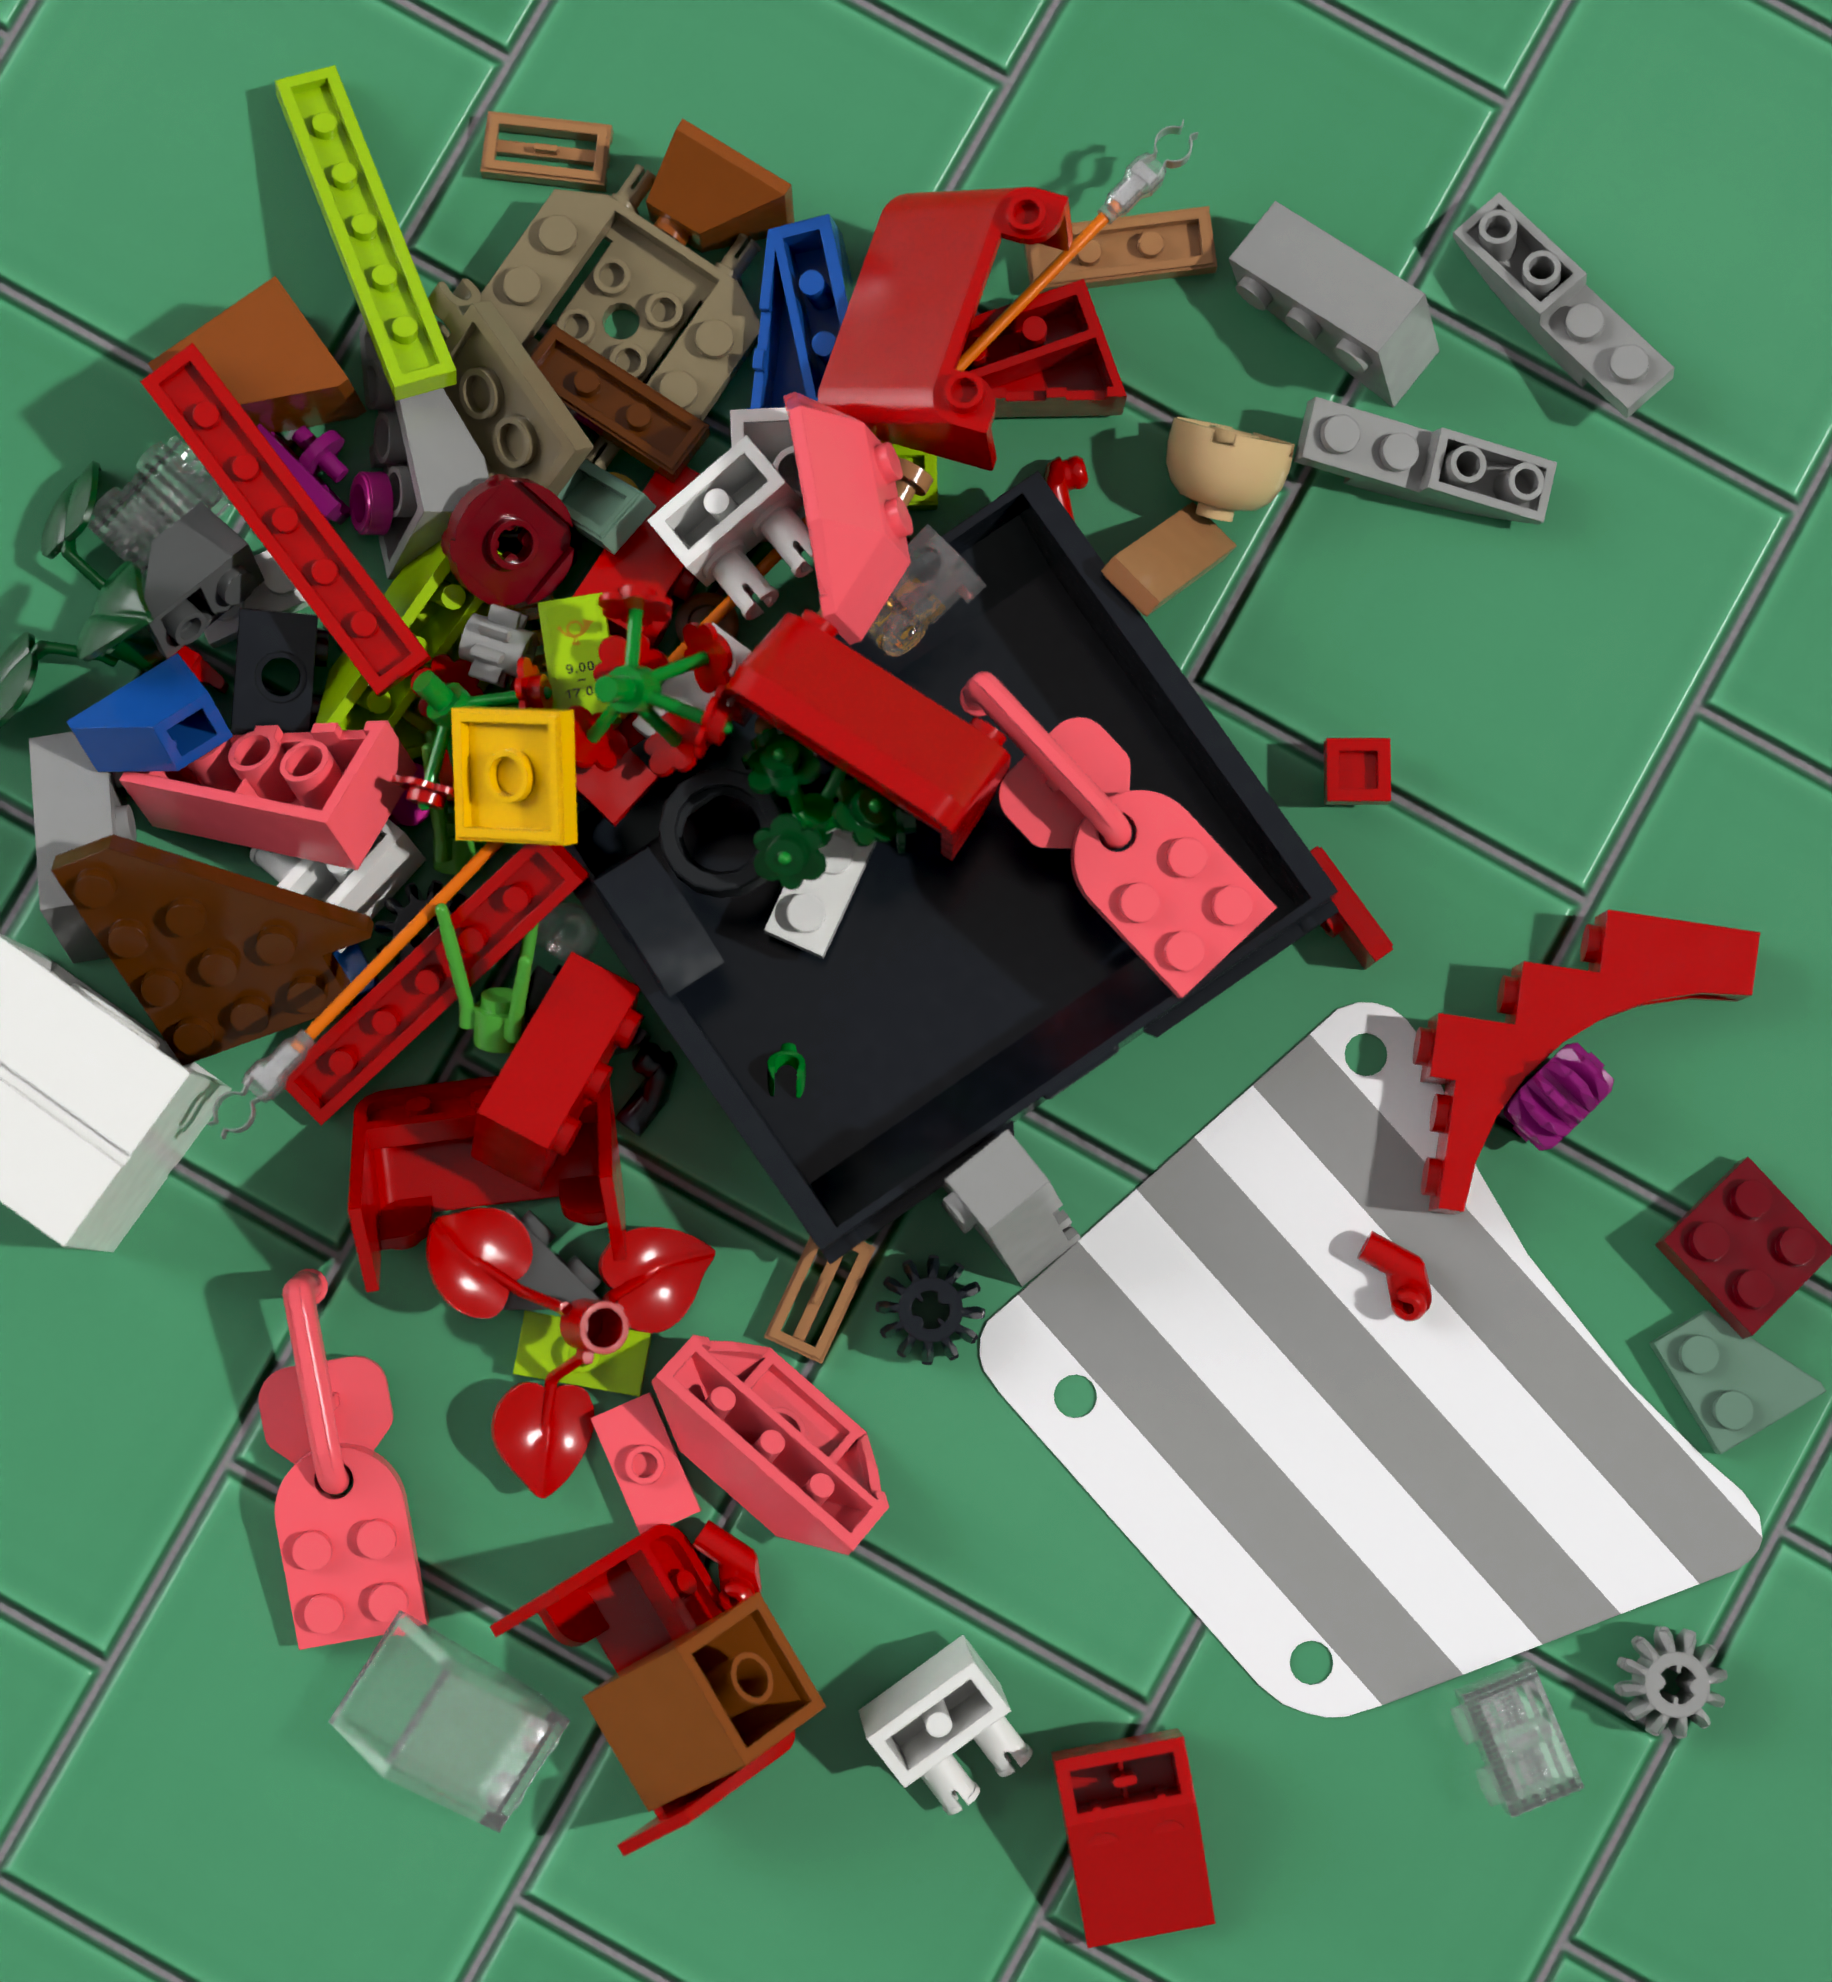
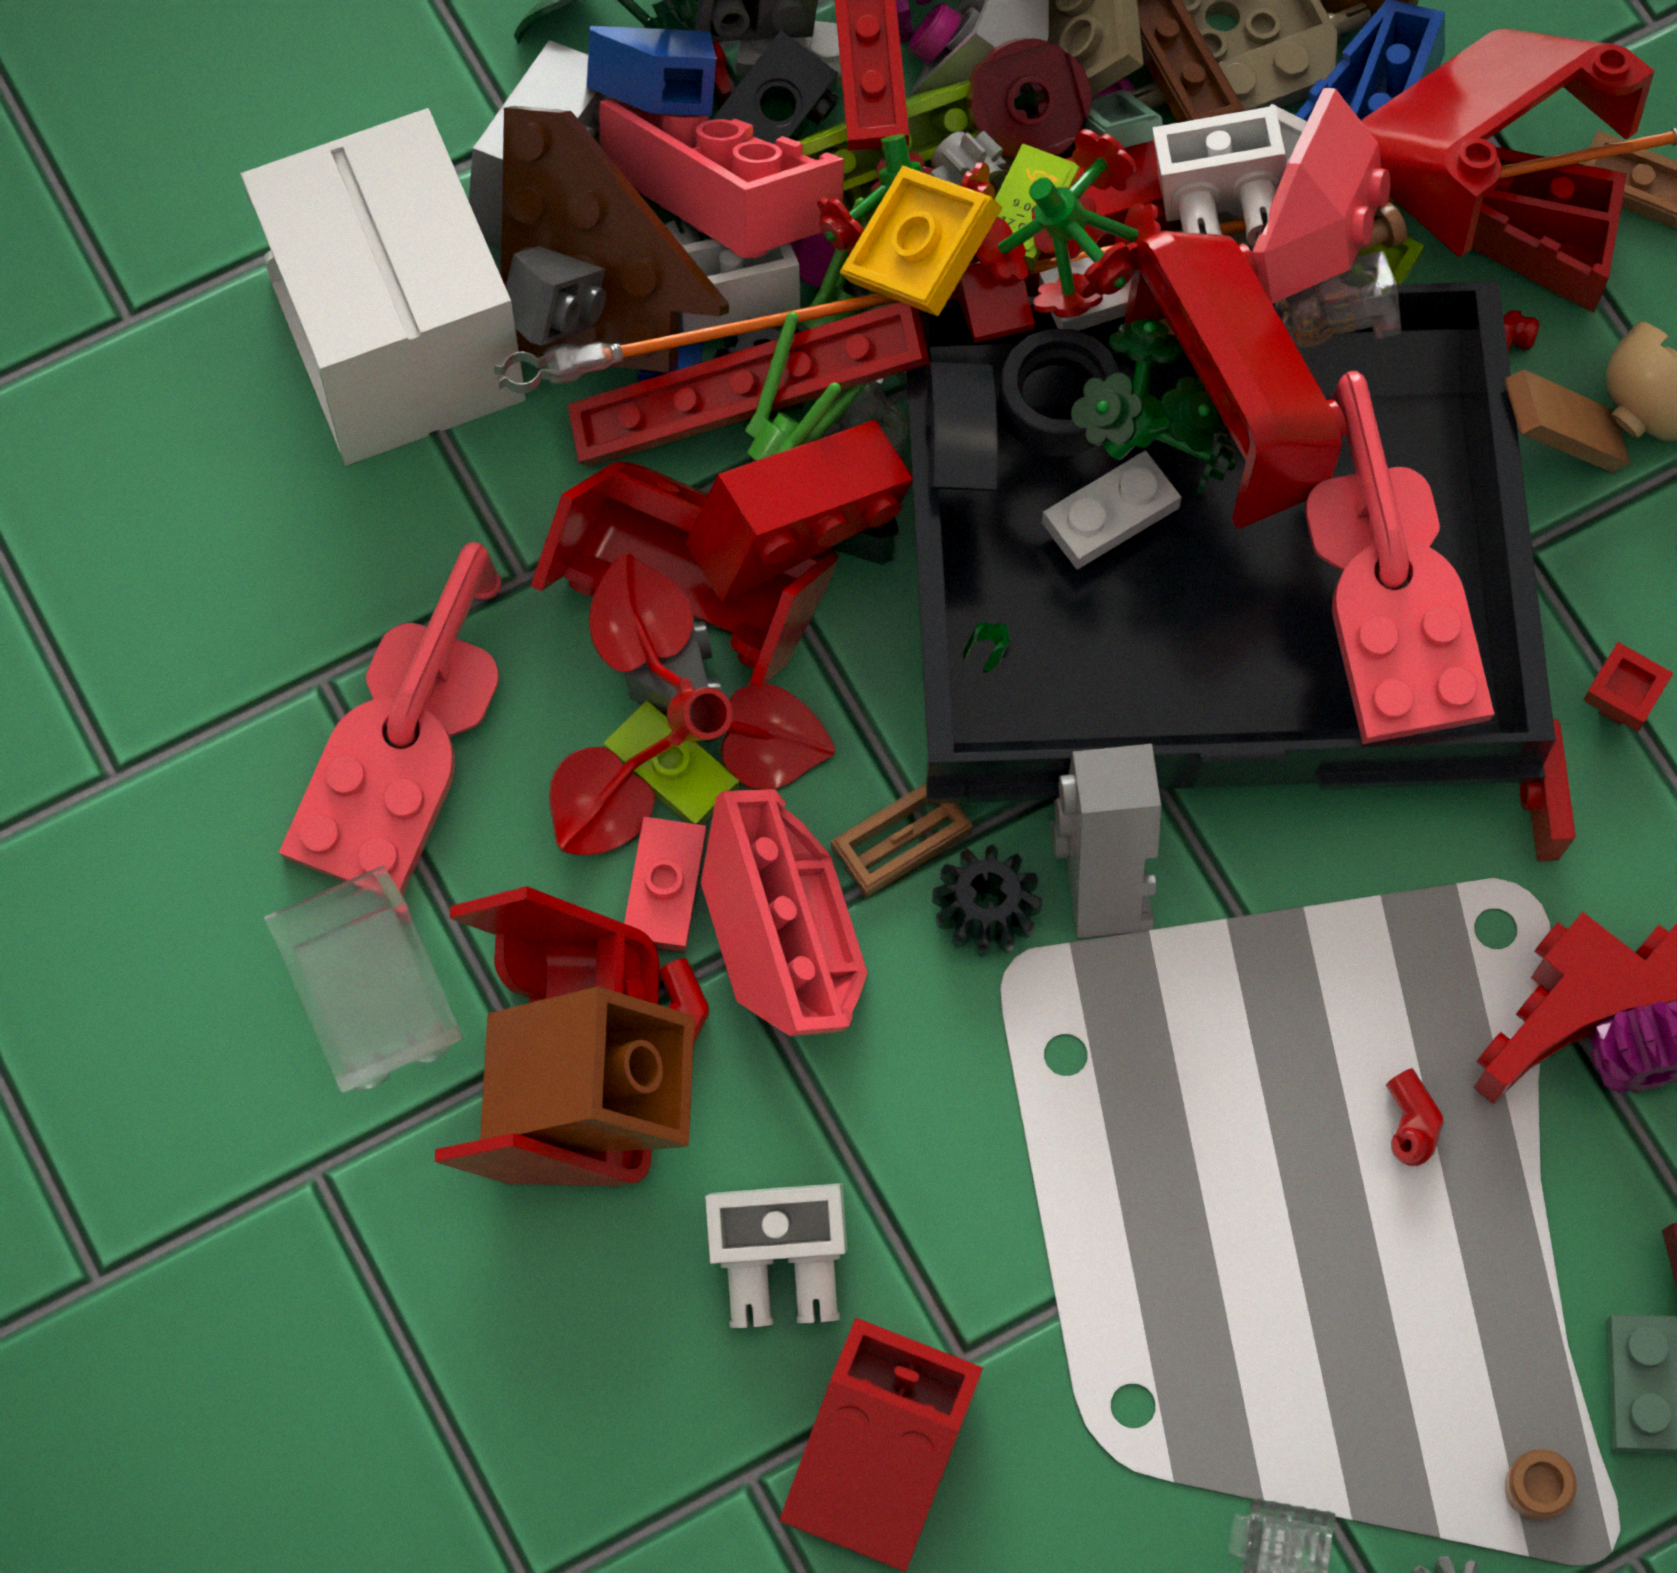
camera: 35 degrees right, 15 degrees down
black arm [615,1042,678,1137] -> none
none -> dark grey slope [506,246,606,346]
none -> medium nougat tile [1505,1449,1577,1521]

